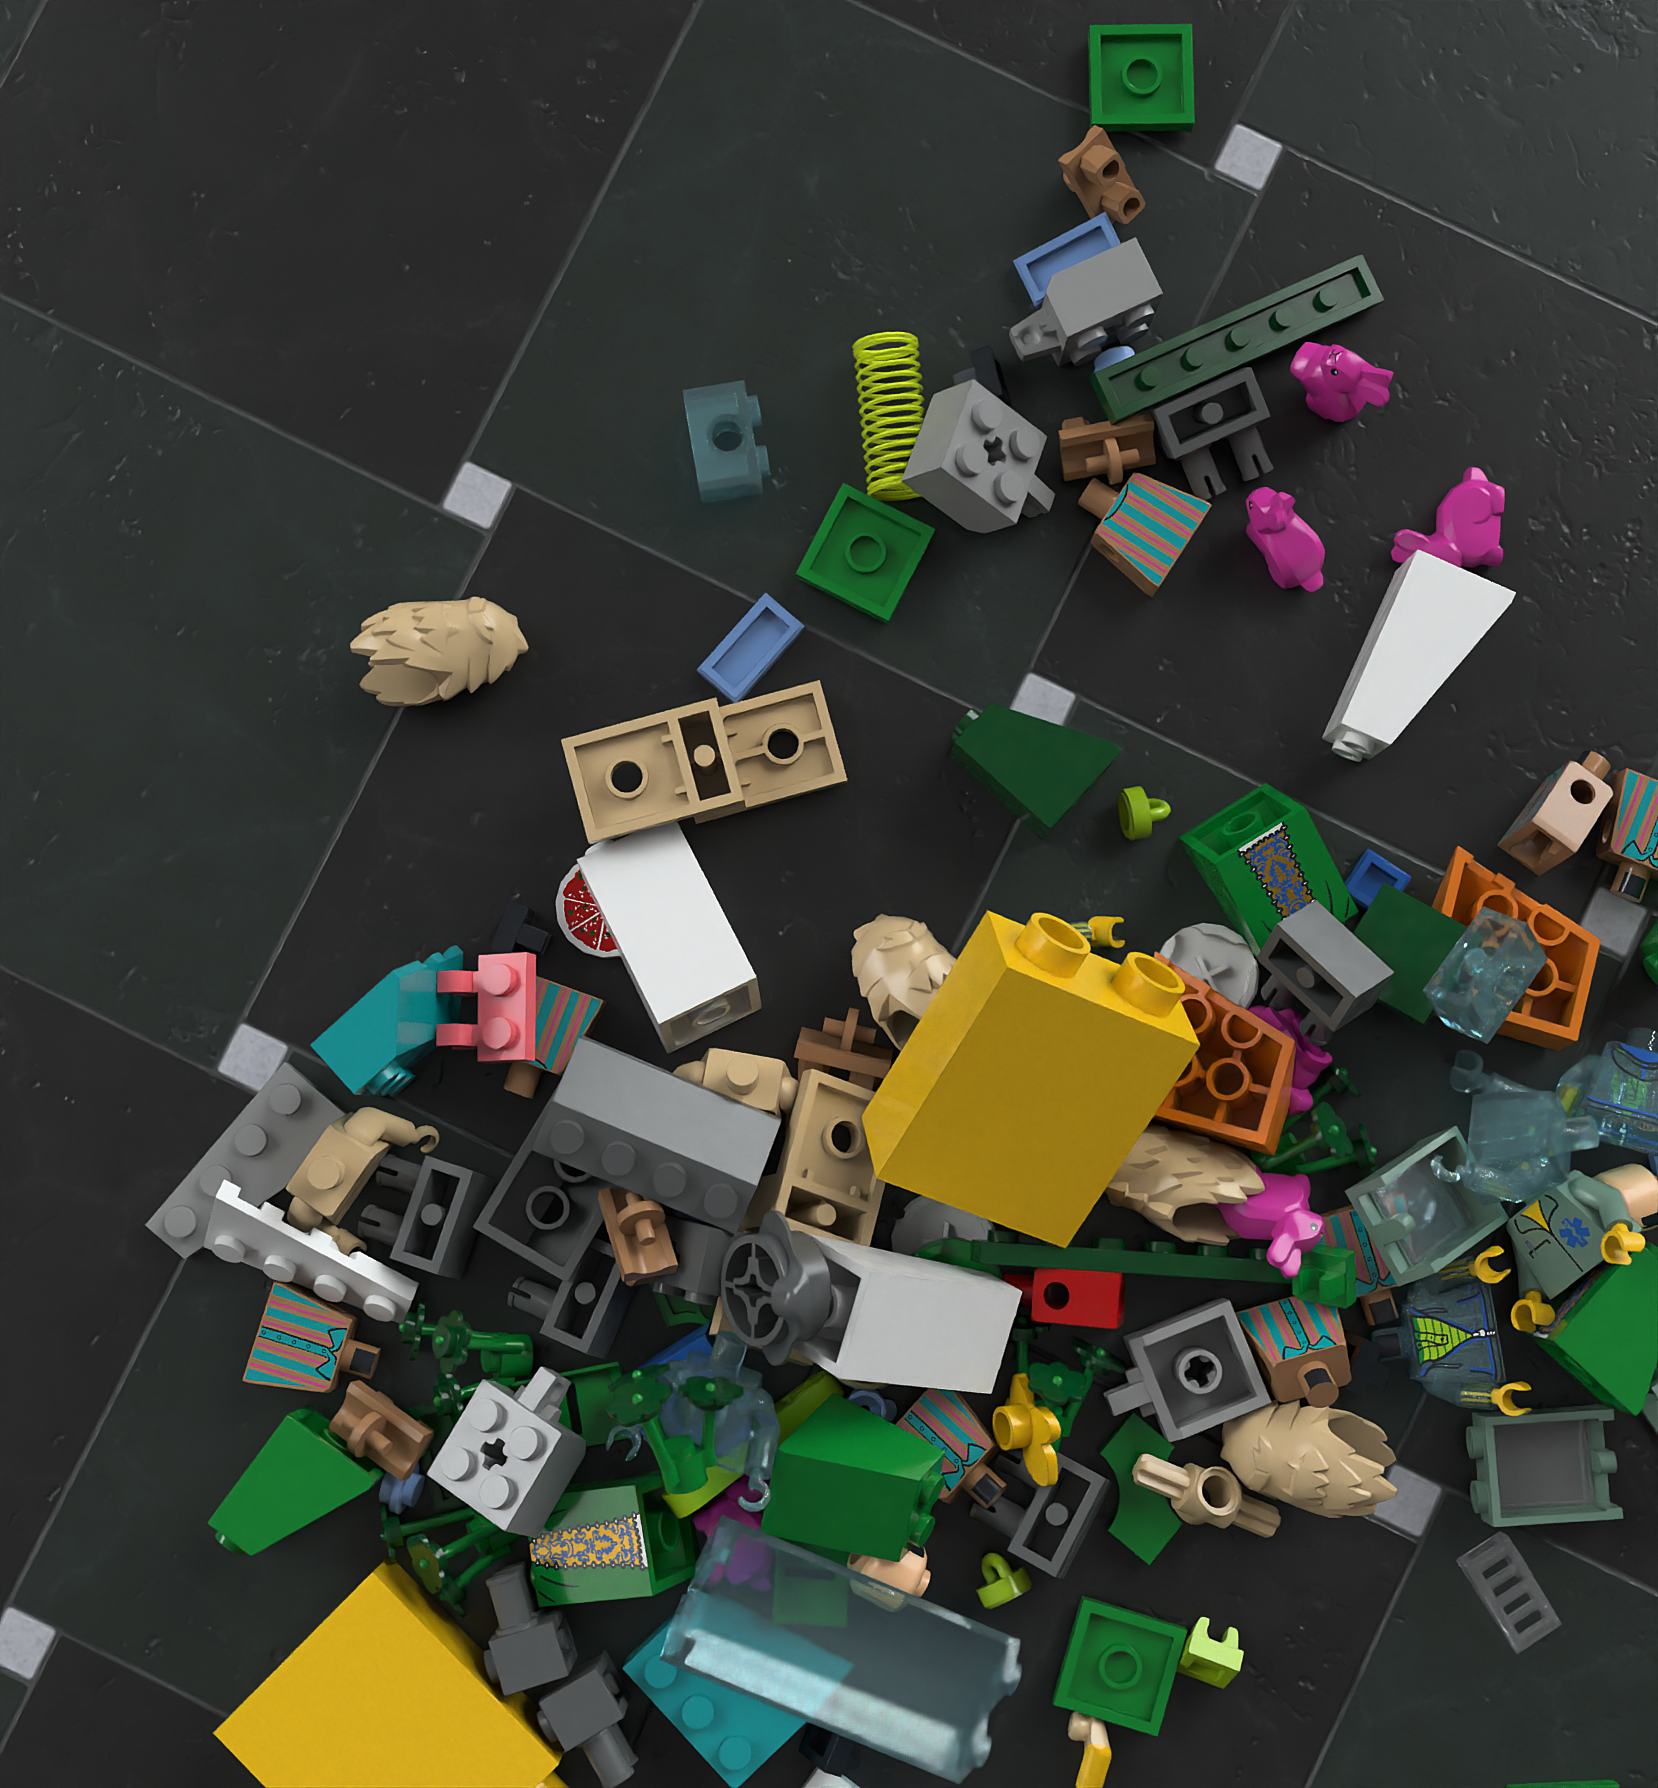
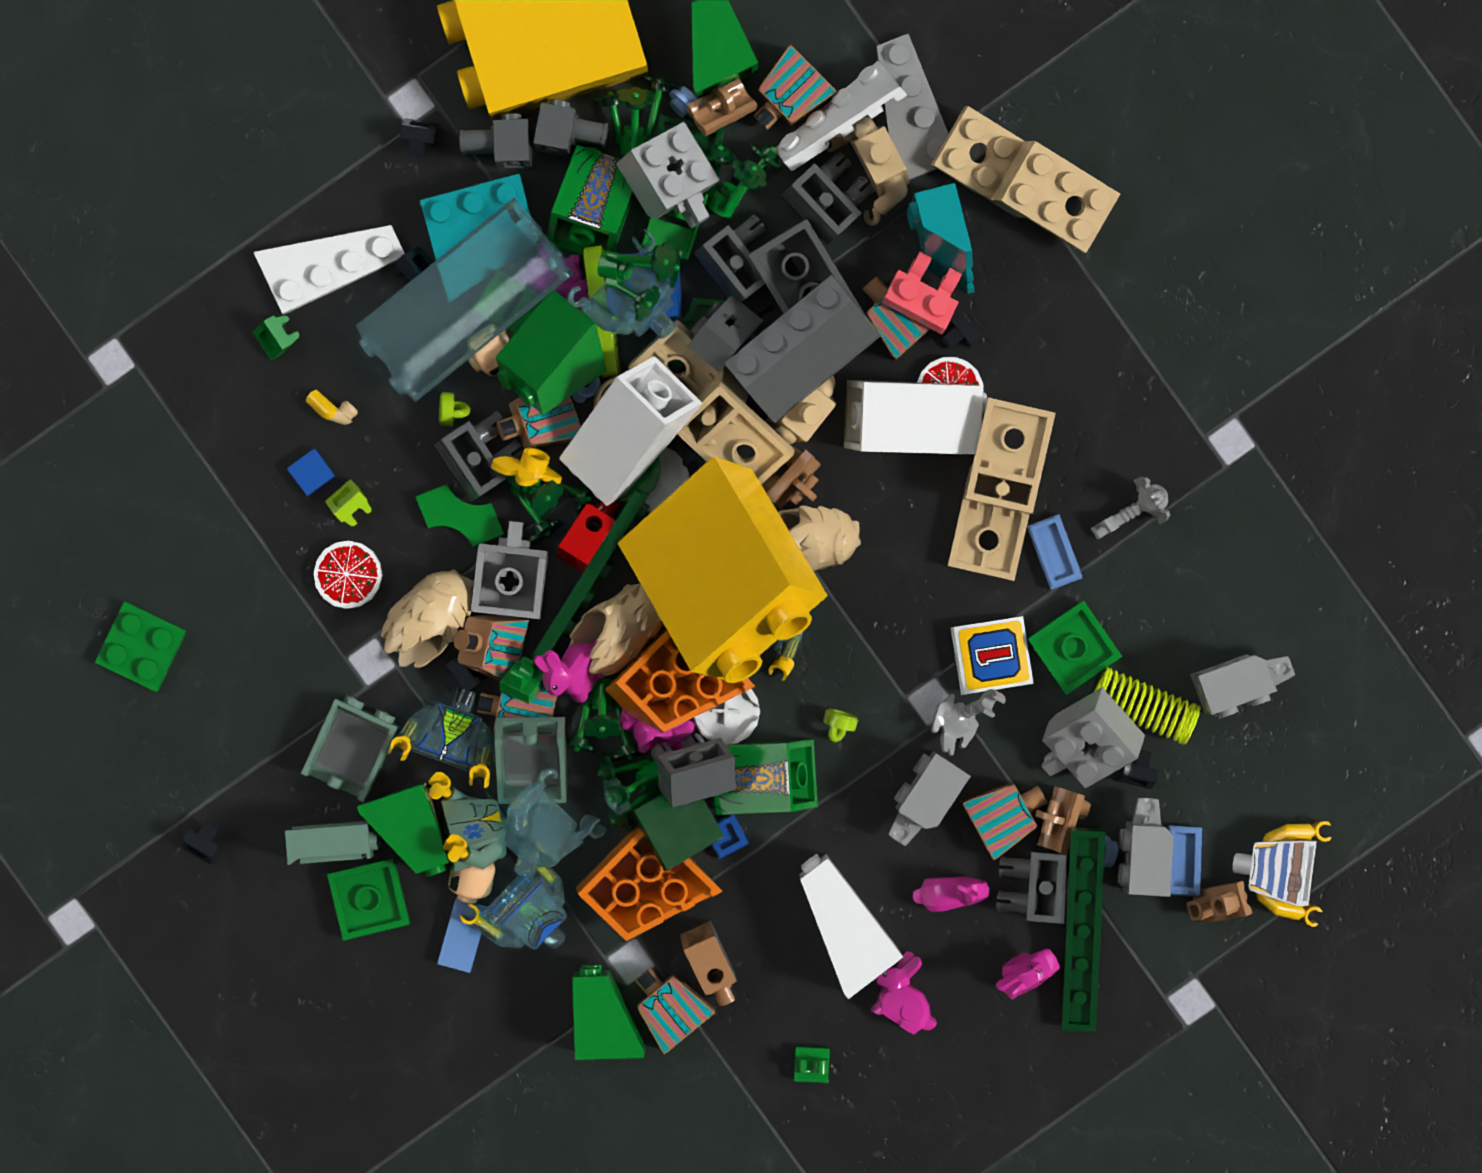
camera: 120 degrees right, 5 degrees up
tan head [350,597,529,706] -> none
medium nougat hips [598,1188,678,1286] -> none
clear light blue brick [682,380,771,503] -> none
dark grey piece [721,1210,831,1366] -> none
dark green slope [950,703,1122,841] -> none
green plate [1052,1596,1187,1737] -> none
green plate [1088,24,1195,132] -> none
tan axle [1132,1454,1281,1538] -> none
clear light blue brick [1423,906,1548,1044] -> none
clear slope [1456,1531,1562,1654] -> none
none -> blue tile [287,448,335,496]
none -> tile [314,541,383,609]
none -> plant [598,753,661,832]
none -> green tile [794,1046,830,1083]
none -> light grey hinge [888,751,971,846]
none -> tan bracket [931,106,1120,253]
none -> light grey piece [931,689,1006,756]
none -> slope [951,616,1033,695]
none -> light grey piece [1091,477,1170,539]
none -> light grey hinge [1190,654,1295,718]
none -> torso [1233,821,1332,927]

